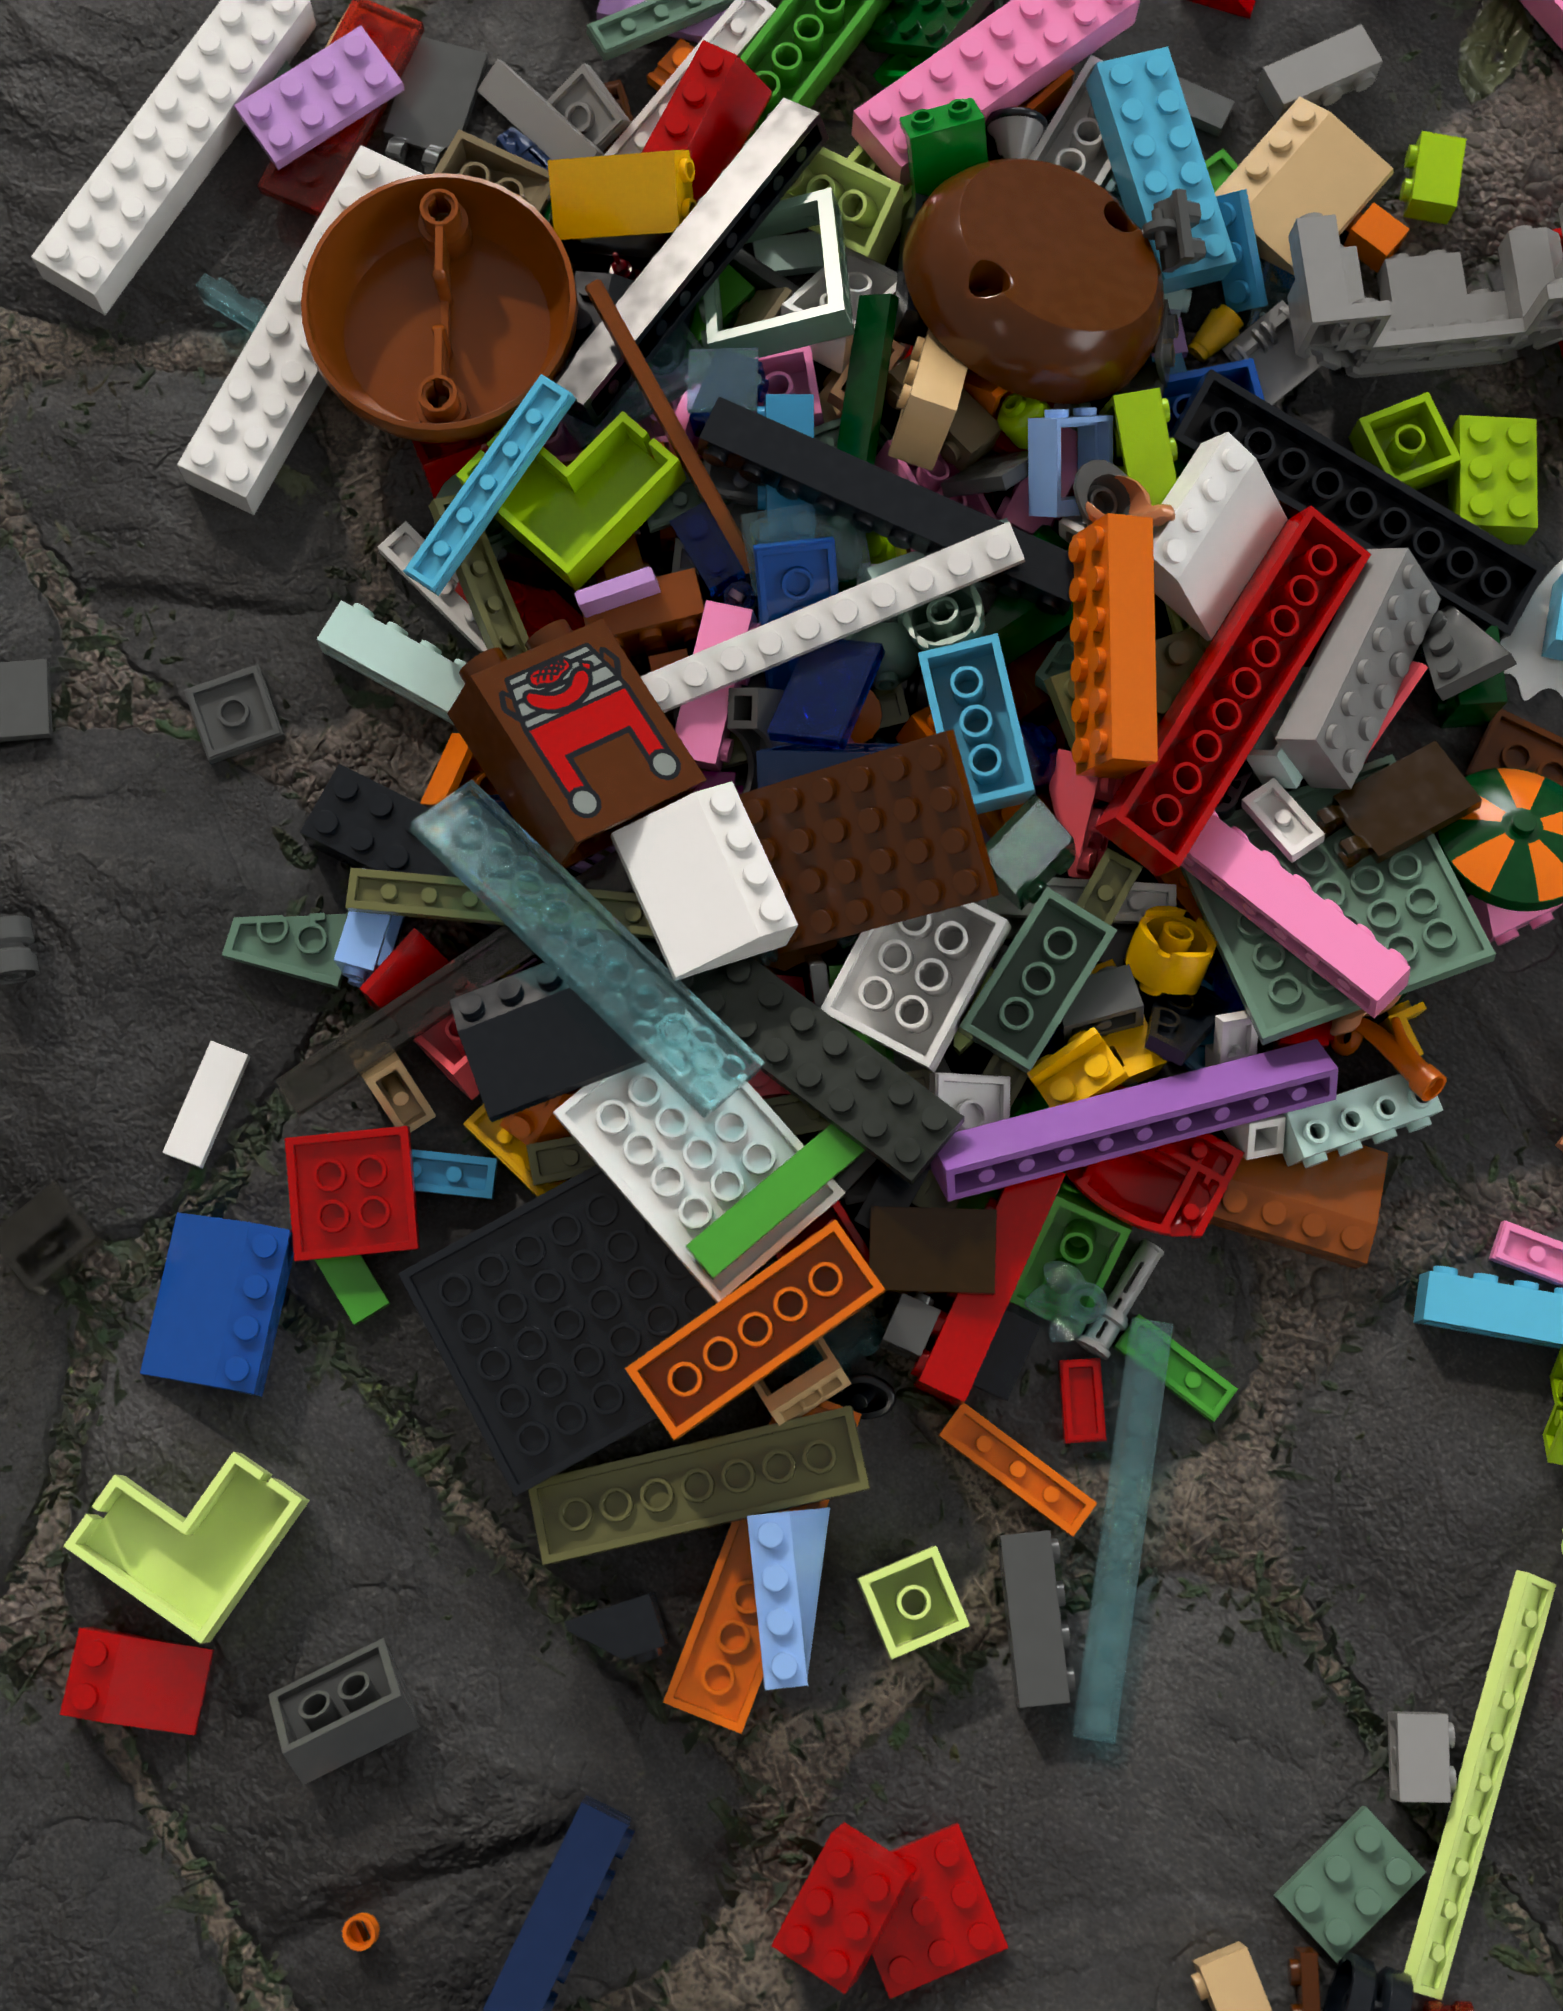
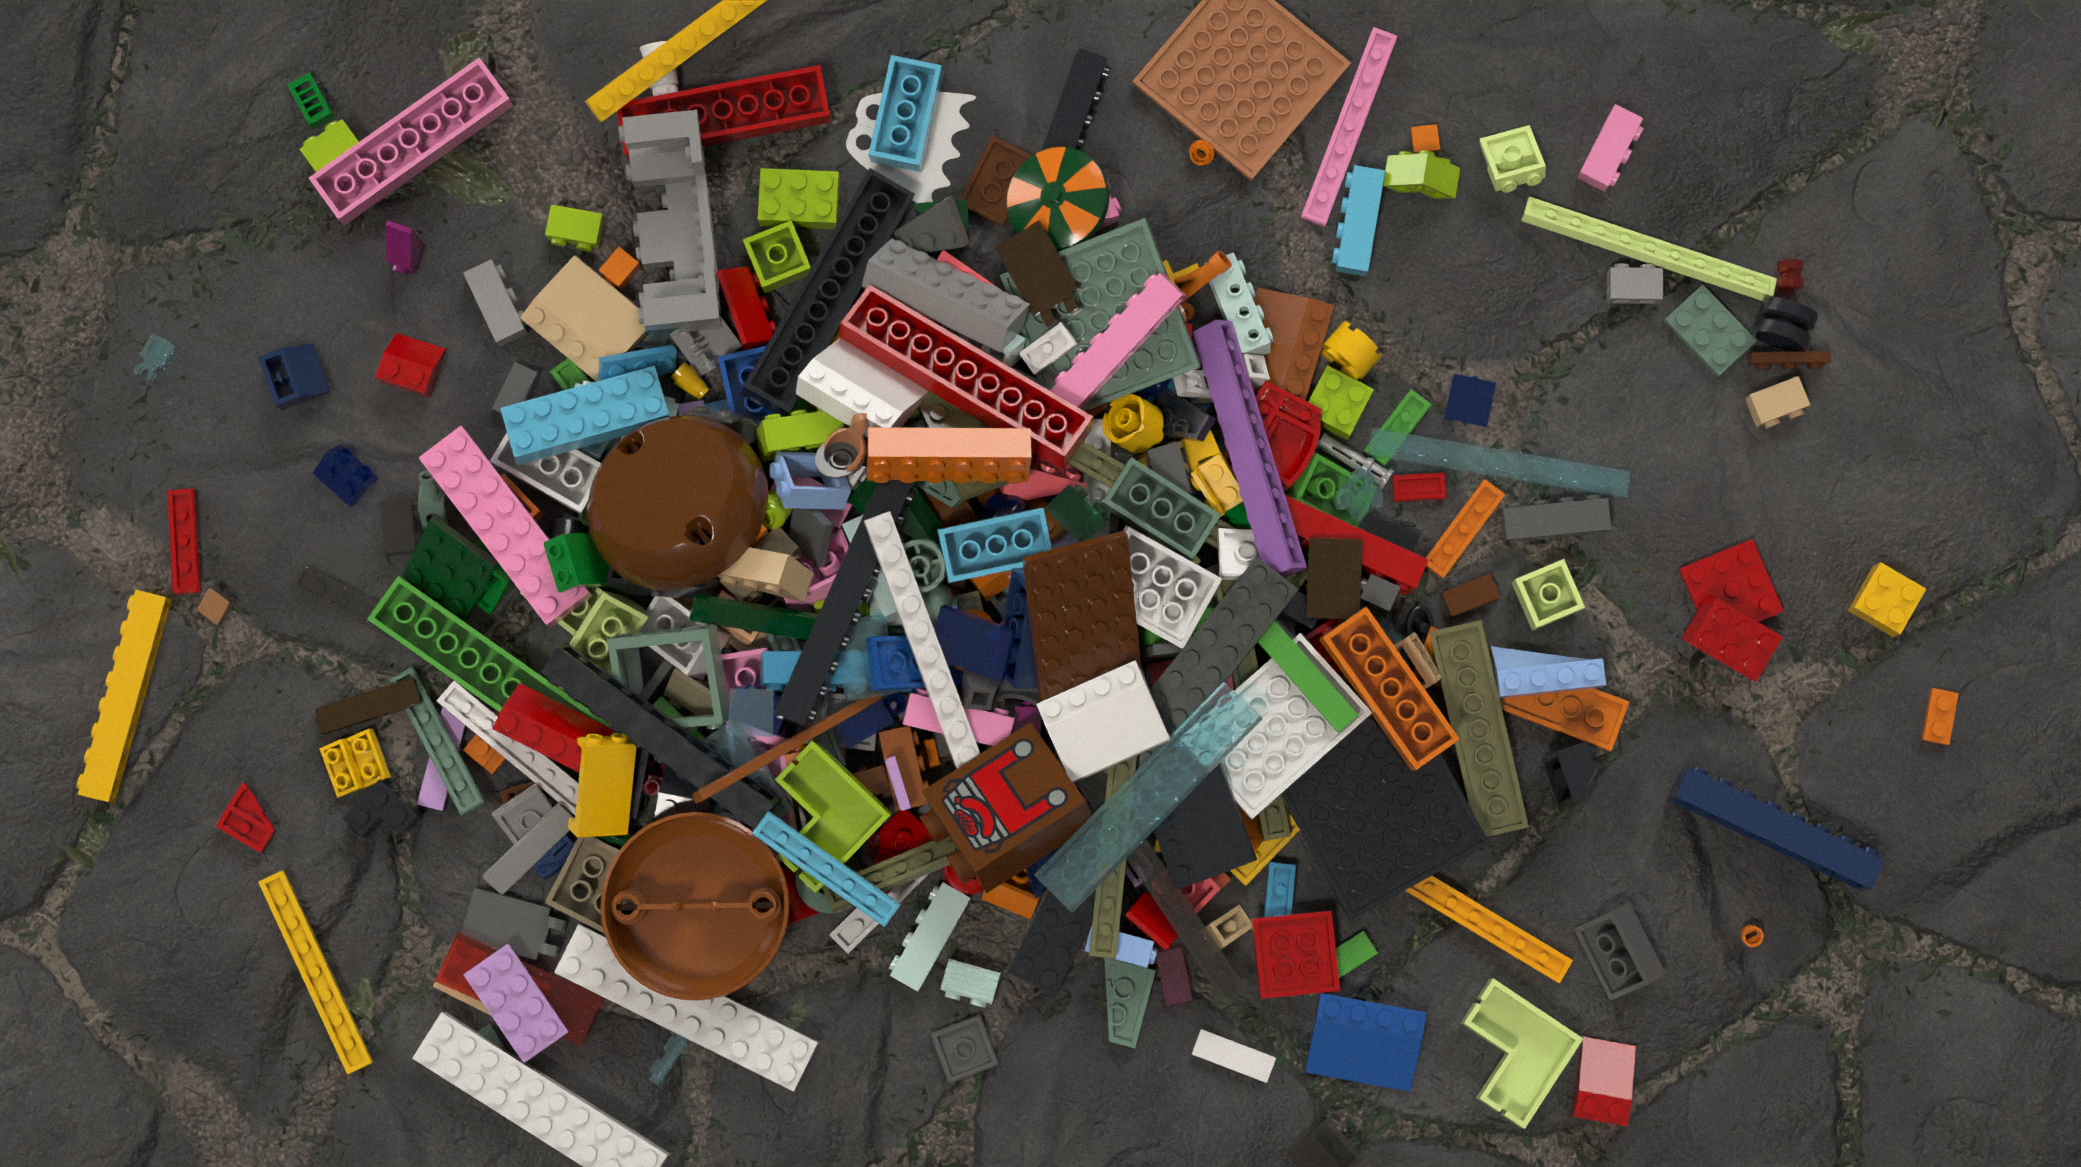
camera: 85 degrees left, 5 degrees up
light grey hat [985,107,1047,159] -> none
dark grey hips [1142,189,1206,273] -> none
none -> red slope [716,266,776,350]
none -> light aqua brick [940,959,1001,1008]
none -> clear pink tile [1156,948,1192,1006]
none -> lime brick [1308,365,1374,440]
none -> yellow brick [1321,321,1383,380]
none -> light orange plate [1405,876,1573,983]
none -> reddish brown tile [1441,573,1500,617]
none -> clear blue piece [1444,374,1496,427]

